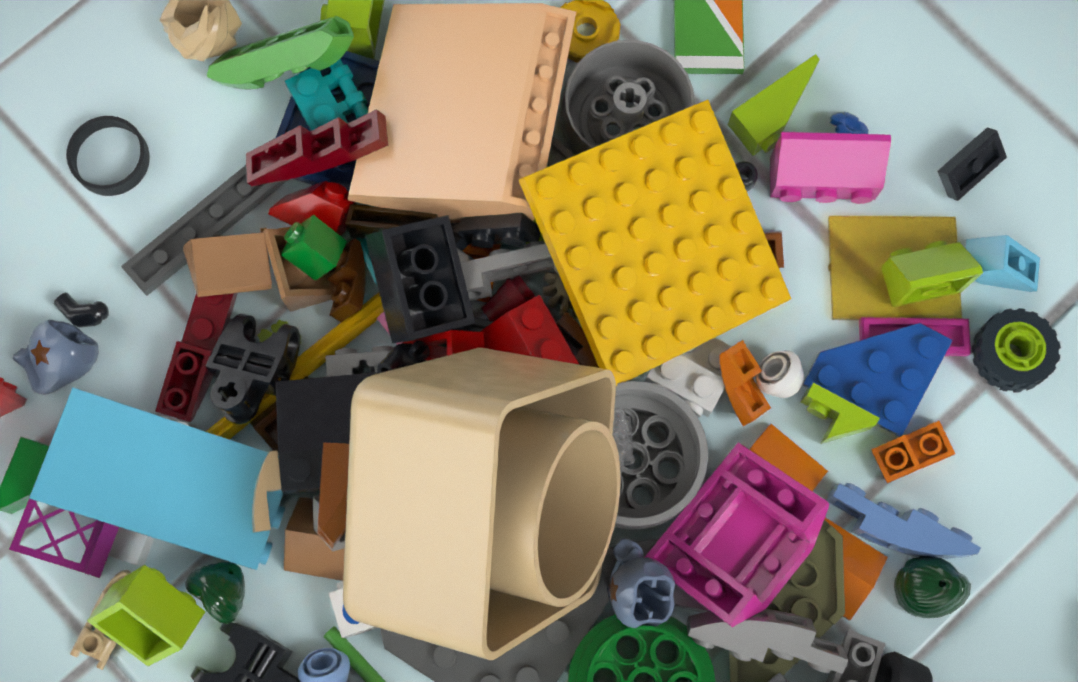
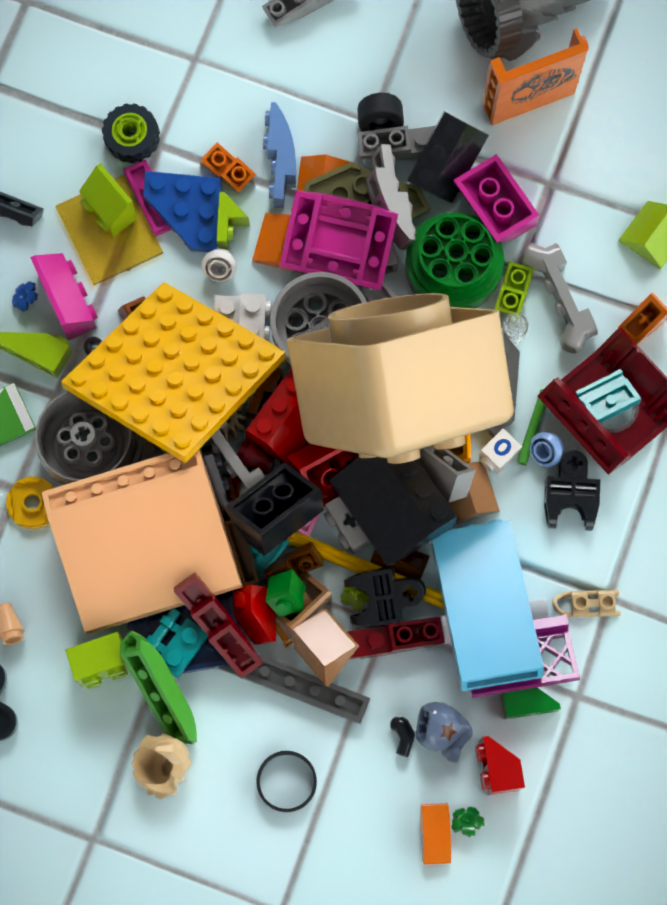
camera: 115 degrees left, 0 degrees up
lime piece [87,564,206,666] -> none
dark green hair [185,561,245,624] -> none
tan slope [252,451,281,533] -> none
dark orange slope [317,442,349,549] -> none
black arm [377,341,430,373] -> none
sand blue piece [610,538,675,628] -> none
orange slope [719,340,771,426] -> none
dark green hair [894,556,971,618] -> none
medium azure slope [966,235,1040,292] -> none

